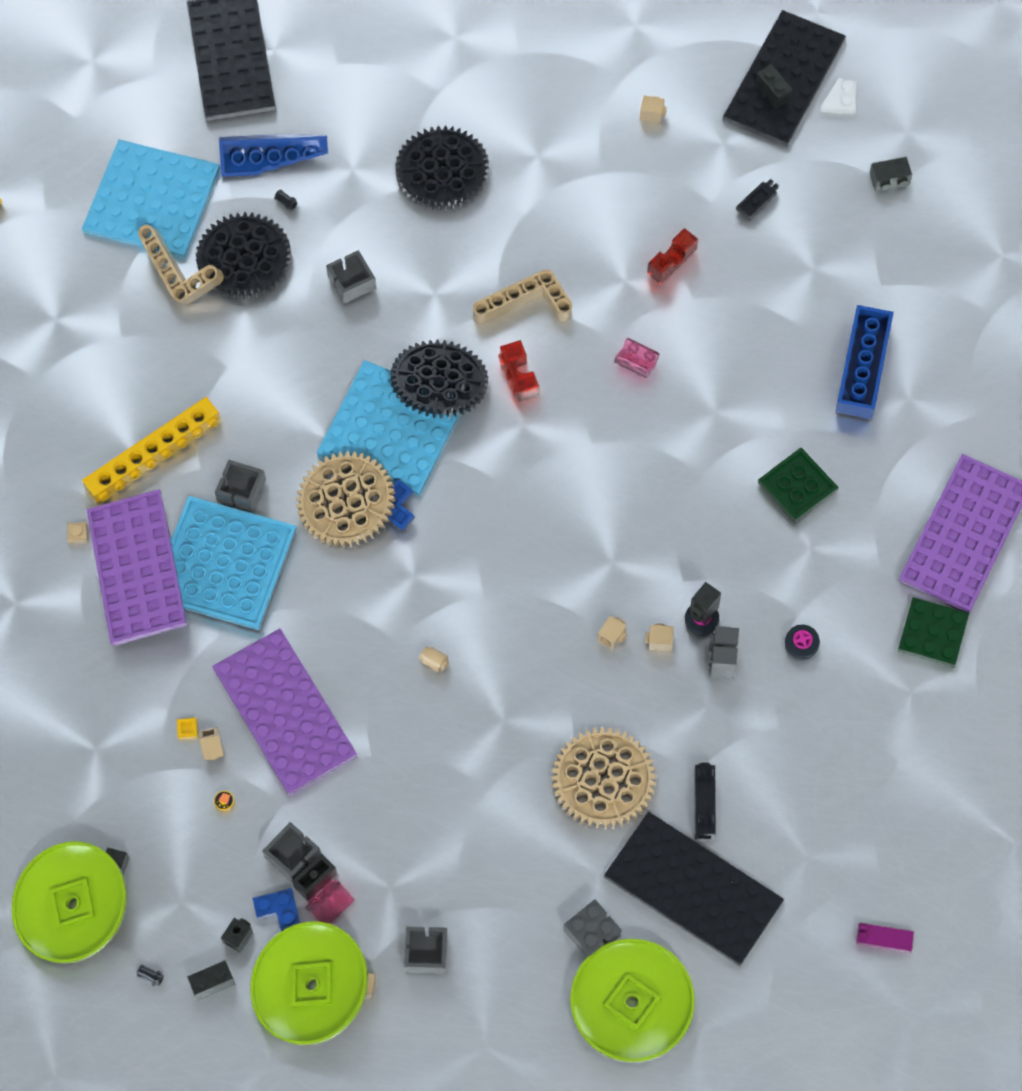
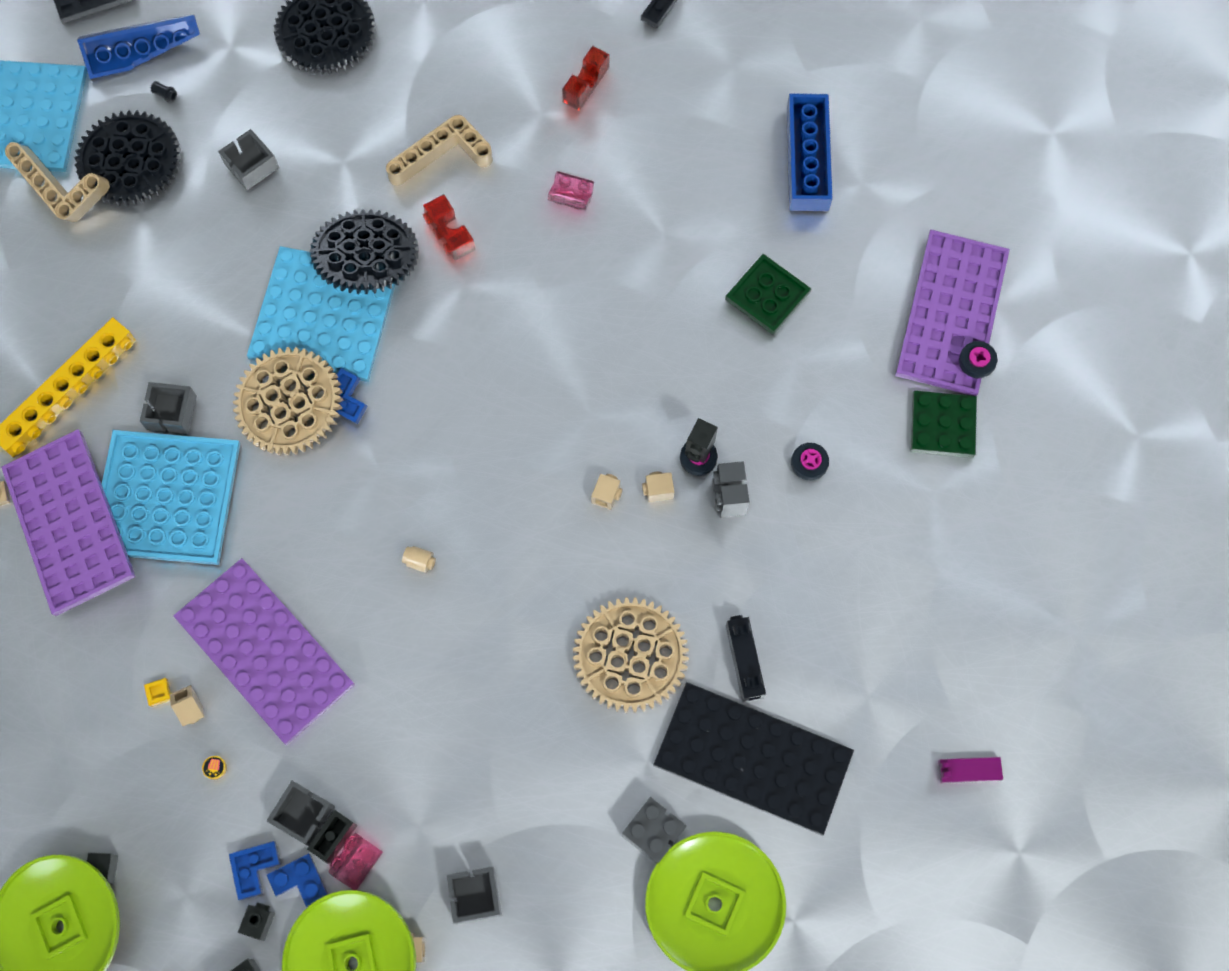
camera: 15 degrees left, 5 degrees up
none -> blue plate [229,841,281,901]
none -> black wheel [959,341,998,378]

